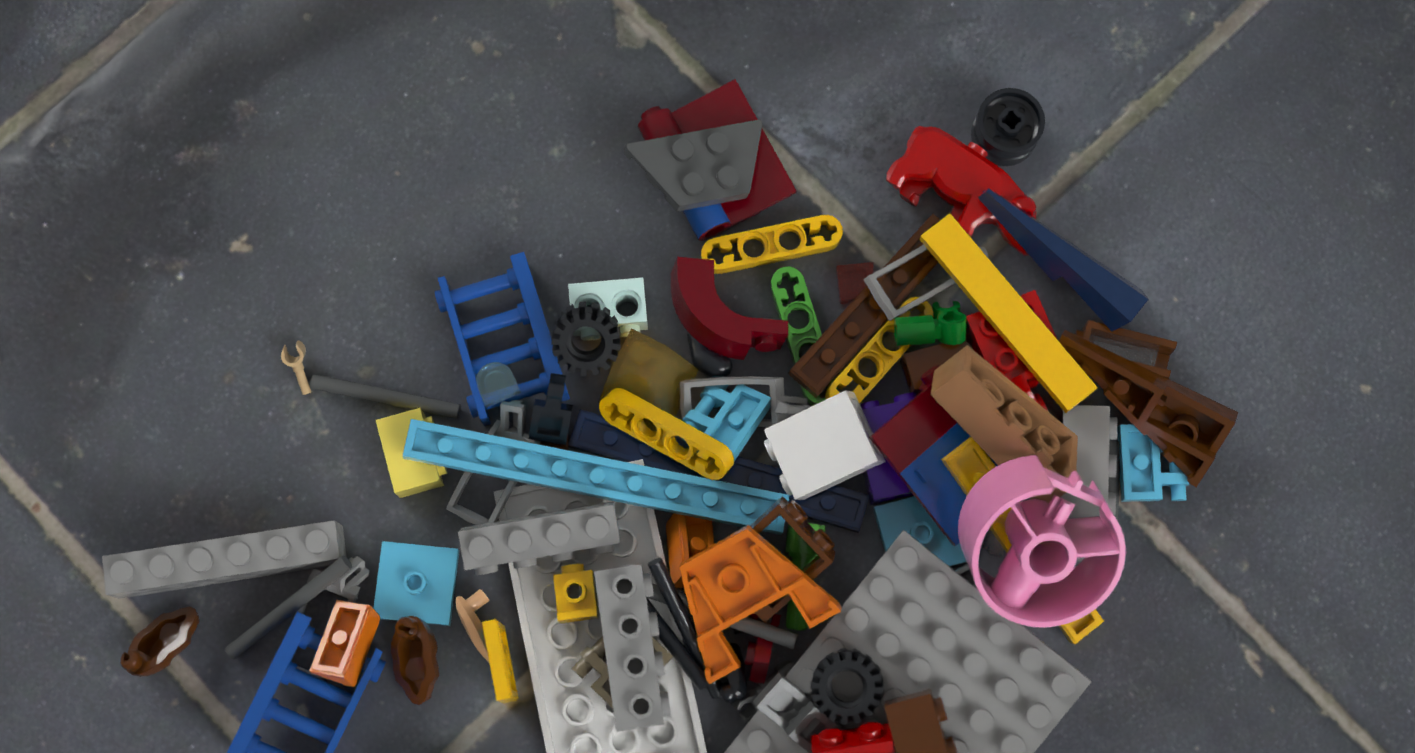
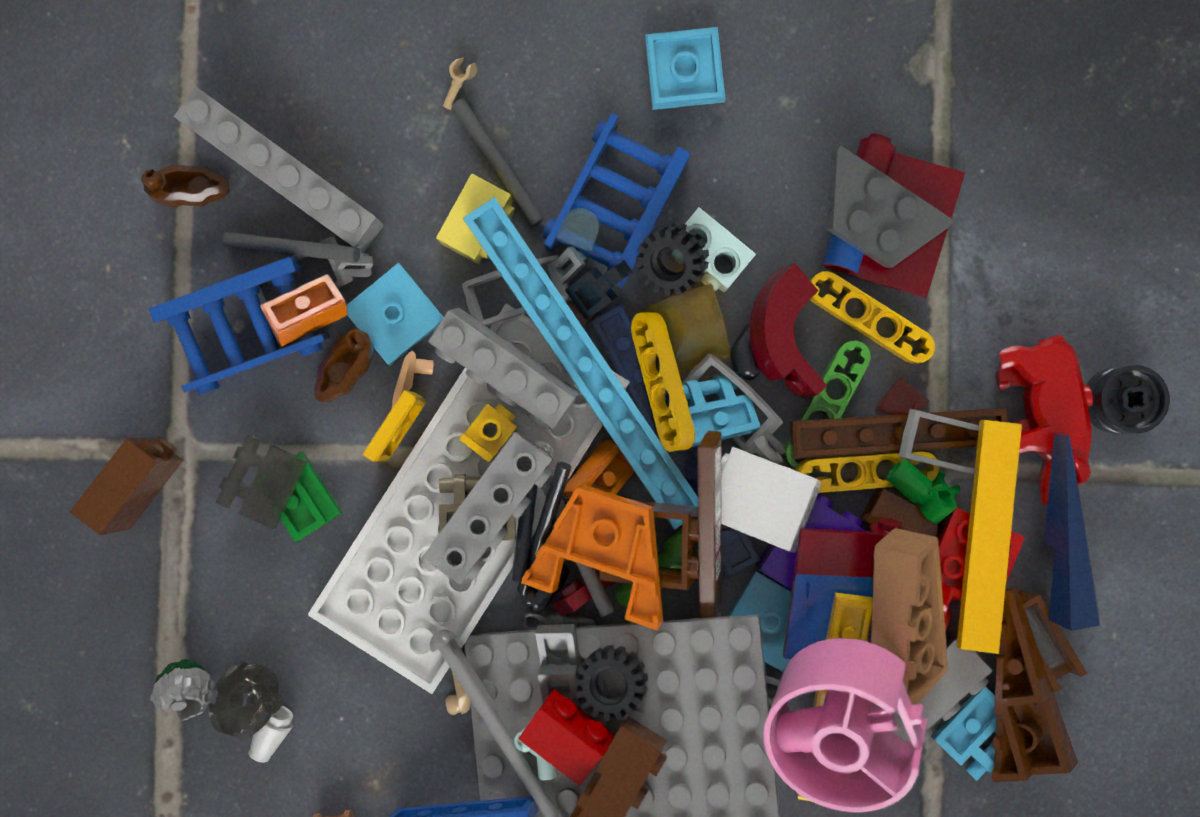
camera: 45 degrees right, 10 degrees up
none -> medium azure plate [645,27,725,110]
none -> reddish brown tile [698,430,722,618]

